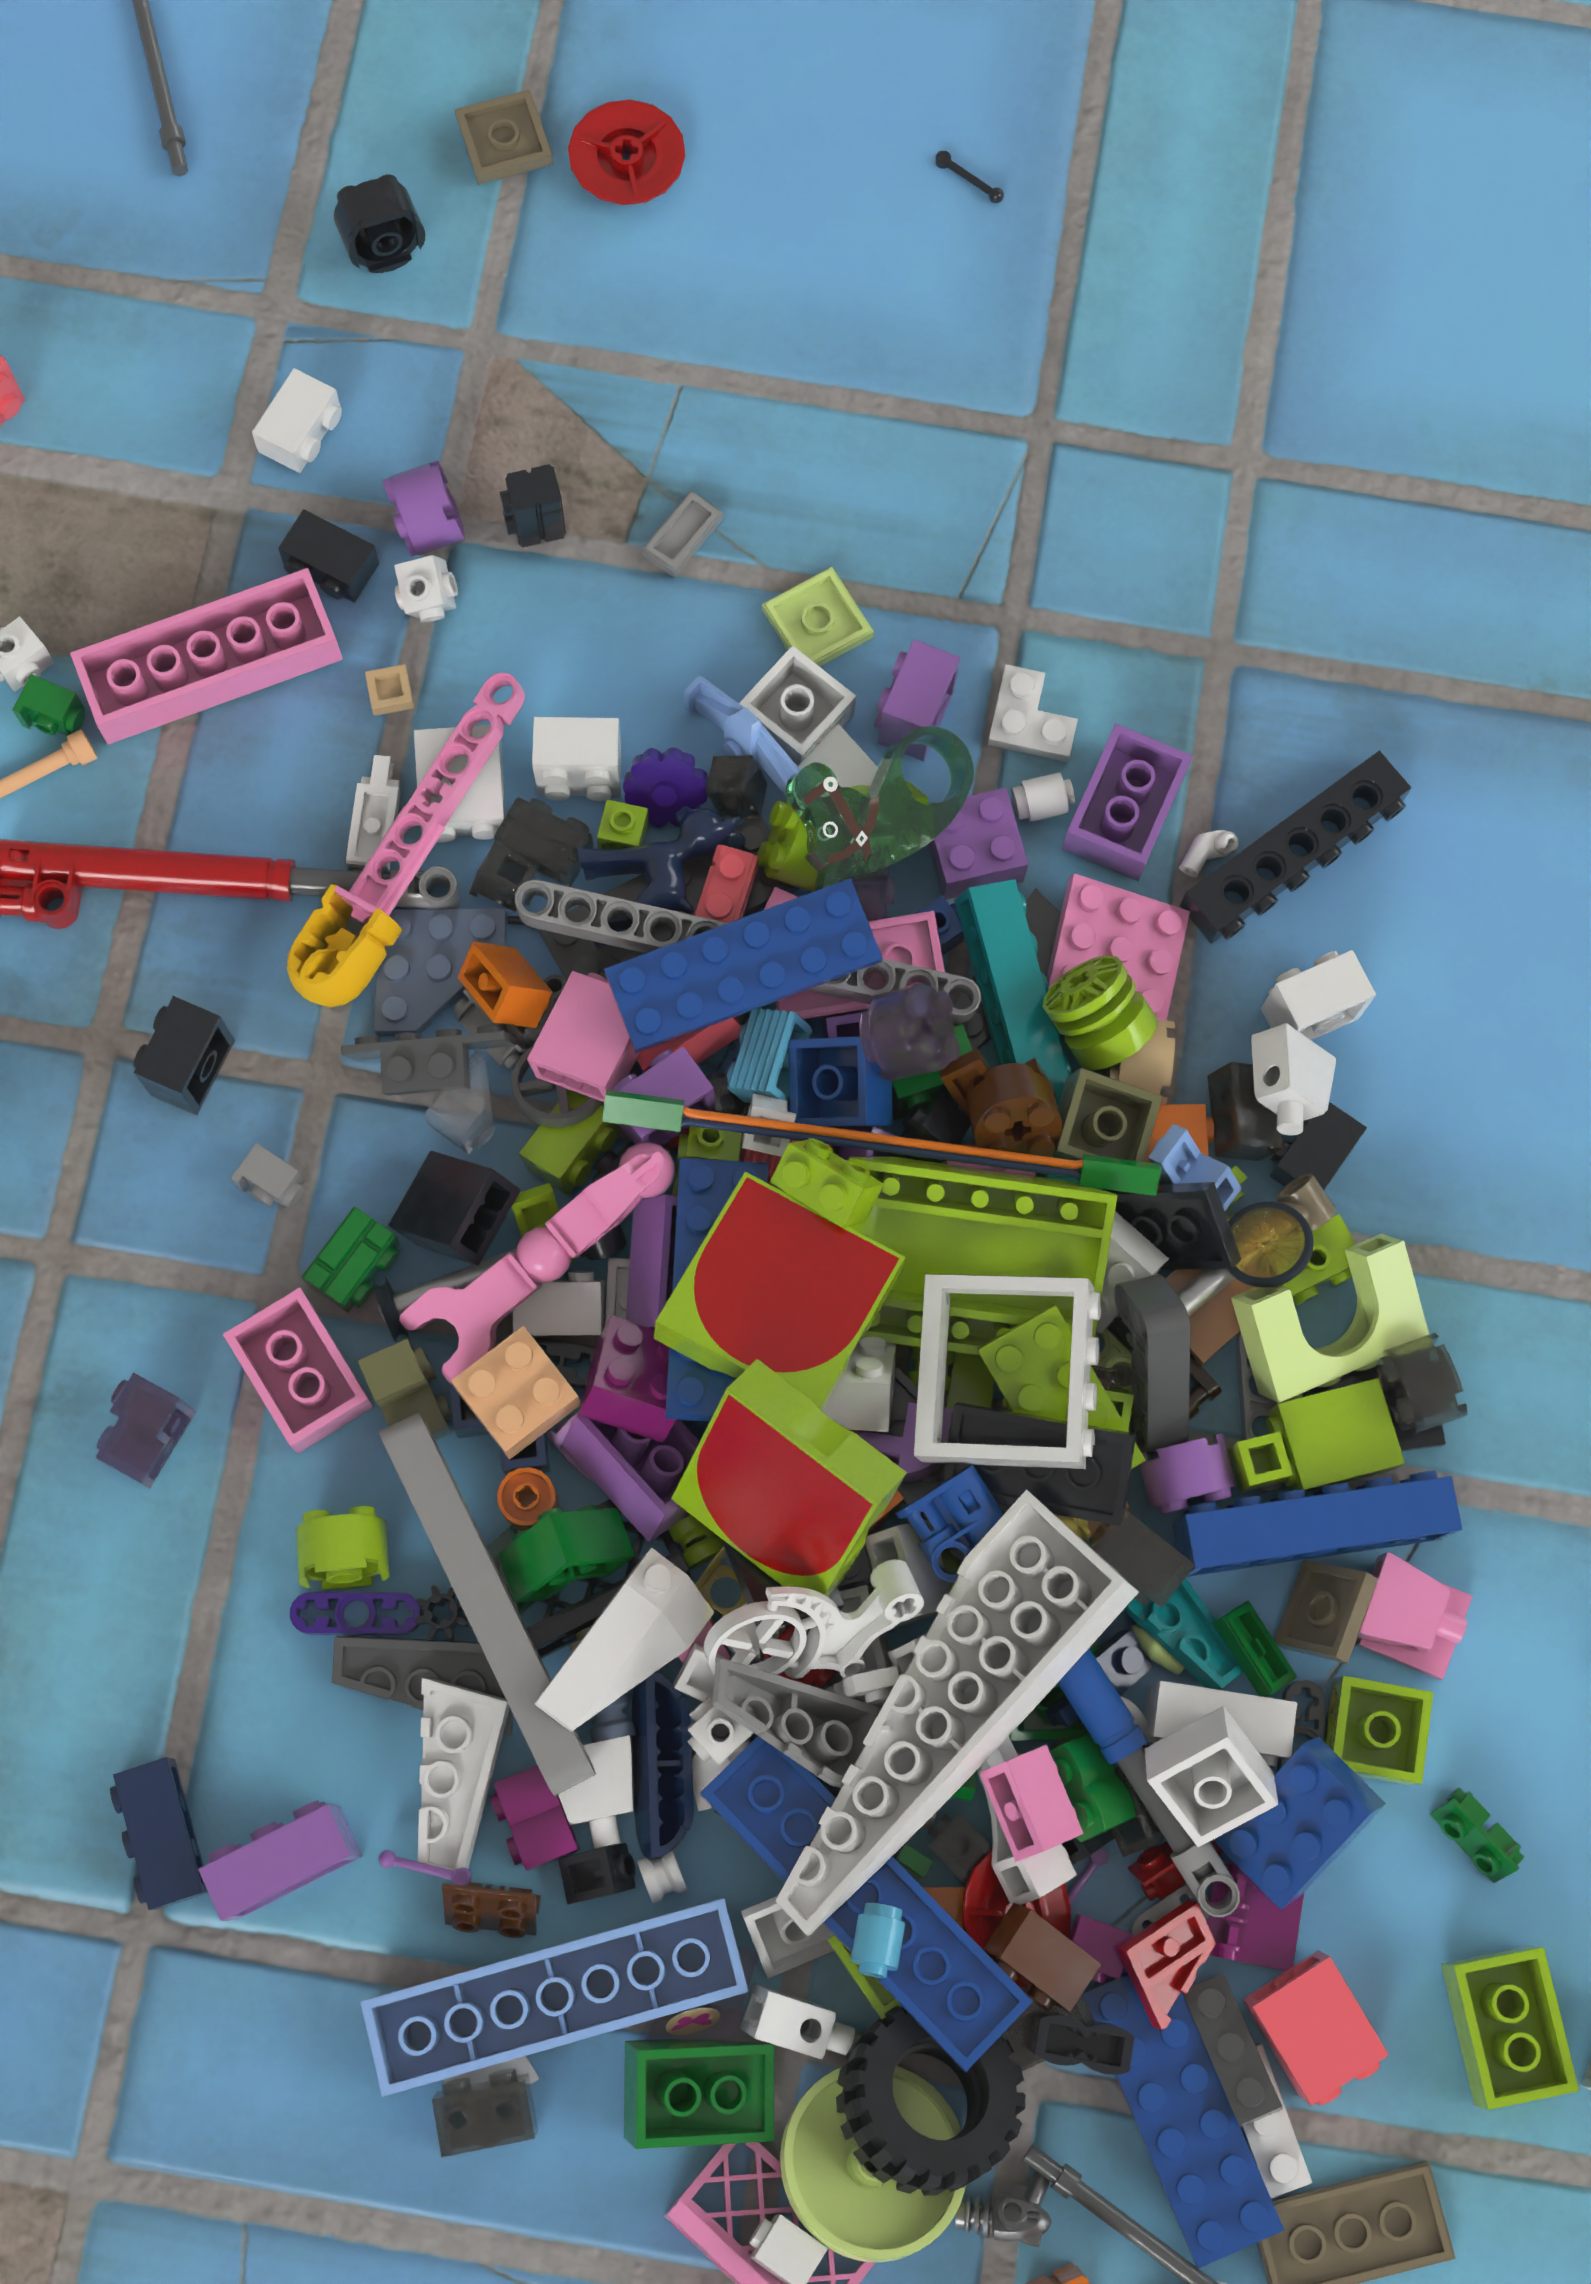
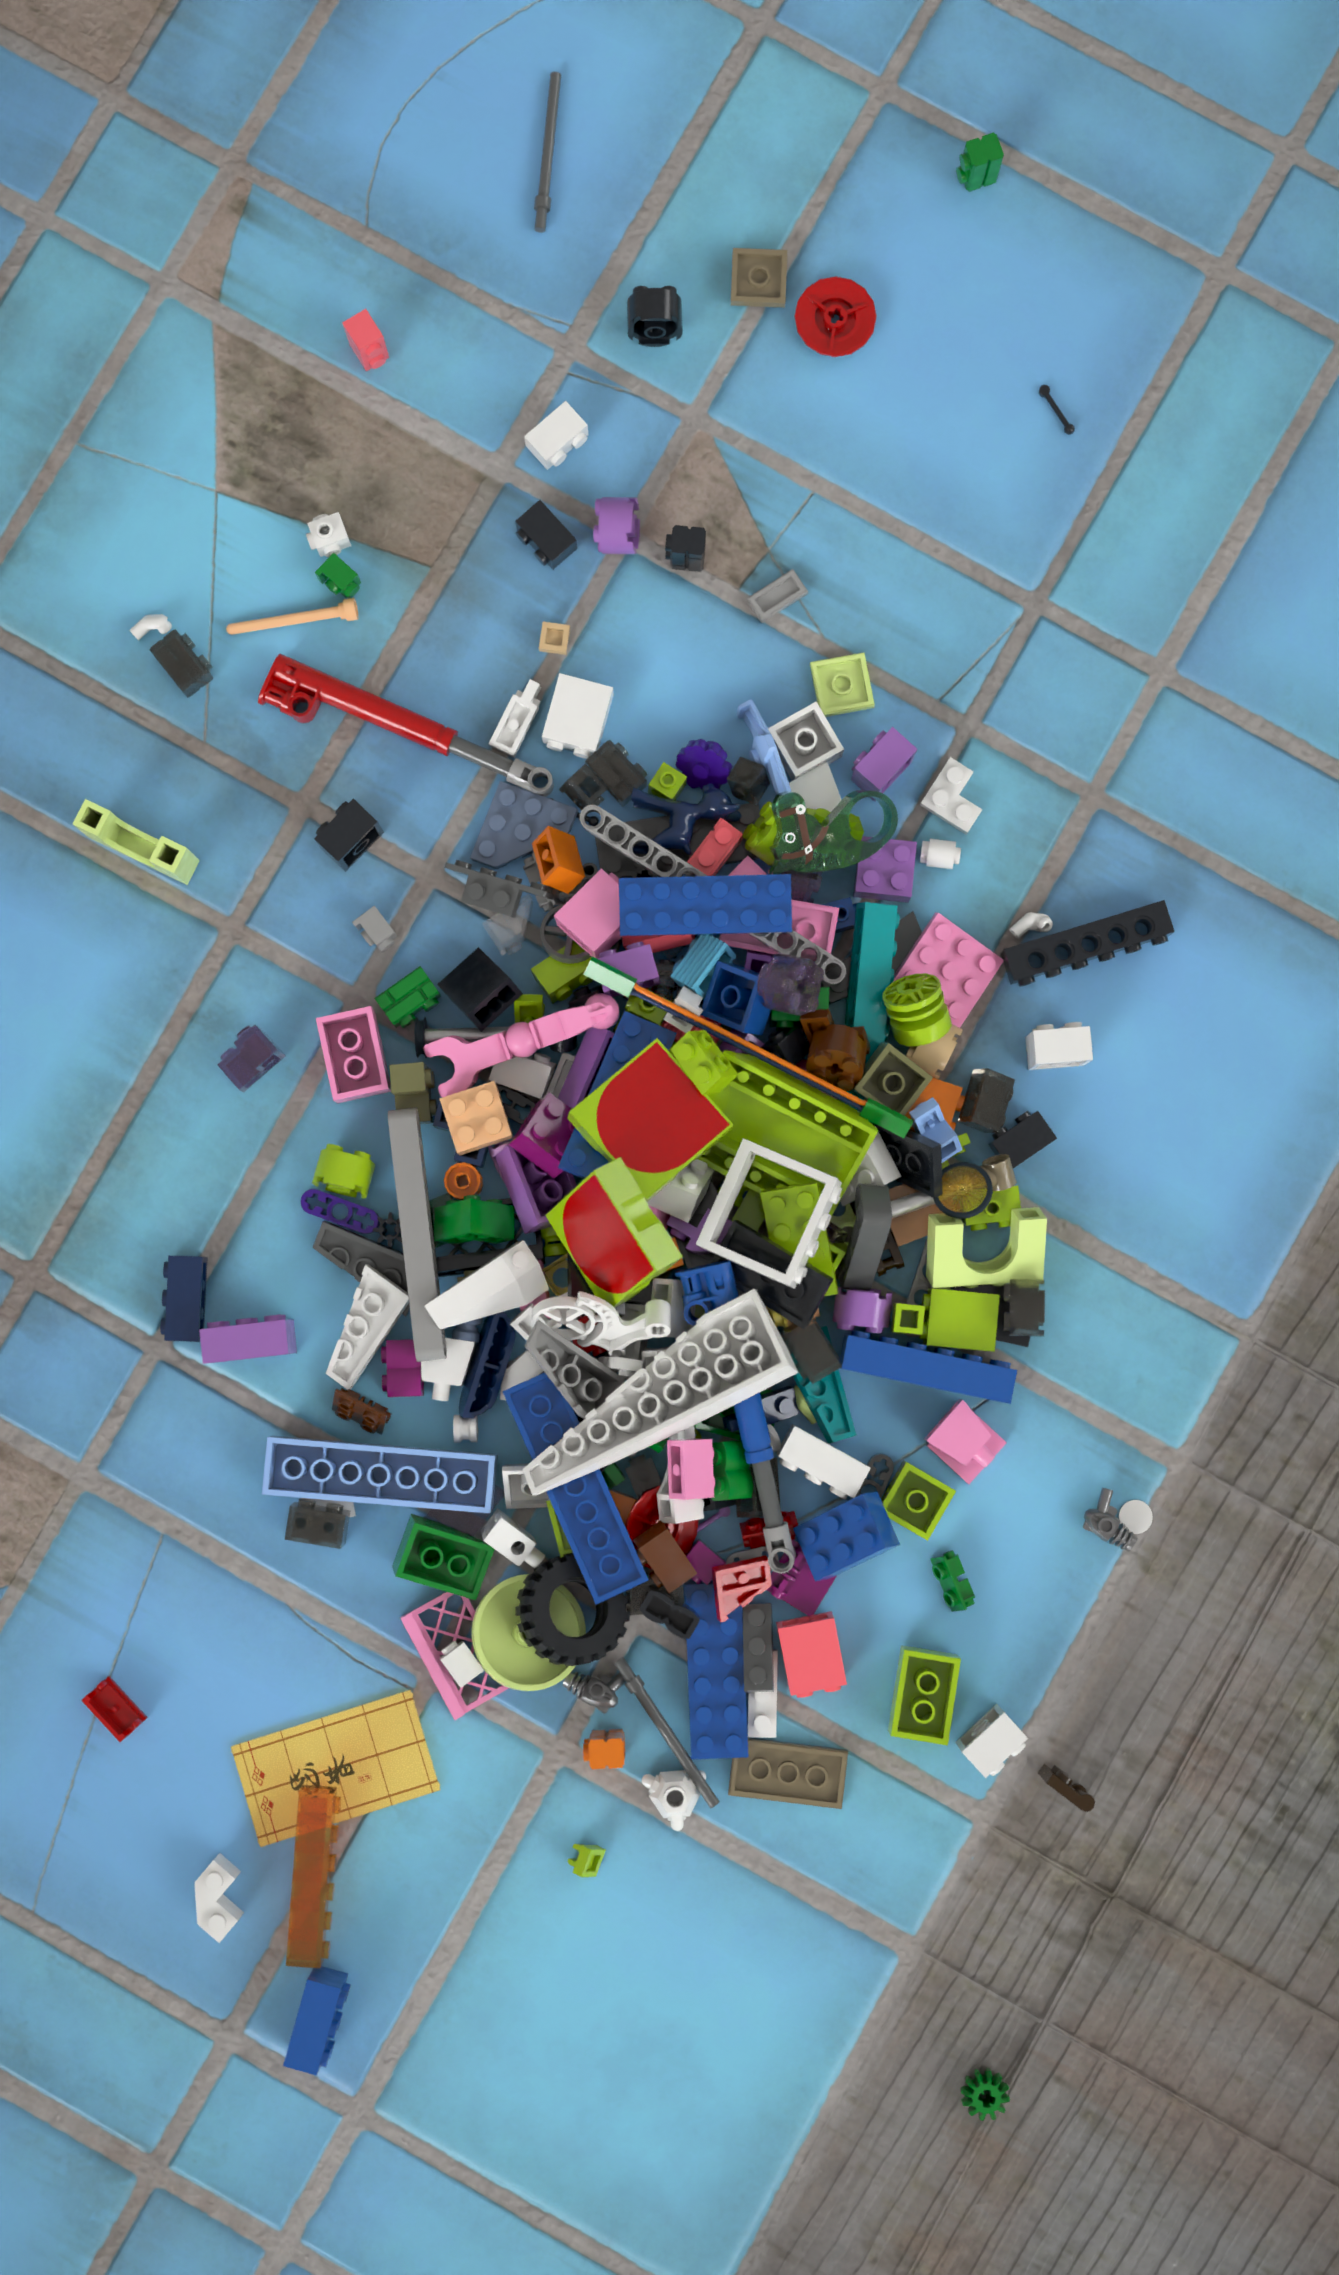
camera: 25 degrees right, 10 degrees up
bright pink brick [70,568,343,745] -> none
piece [287,672,525,1008] -> none
medium lavender hinge [378,1850,472,1886] -> none
white brick [394,555,458,622] -> none
white brick [532,717,622,801] -> none
black bracket [558,1843,636,1905] -> none
tan sticker [665,2008,720,2035] -> none
white brick [687,1696,753,1765] -> none
medium azure brick [851,1903,905,1978] -> none
medium lavender brick [1062,723,1193,881] -> none
white brick [1145,1706,1278,1847] -> none
green tile [1212,1600,1298,1697] -> none
white torso [1251,1023,1336,1136] -> none
dark tan plate [1274,1560,1378,1663] -> none

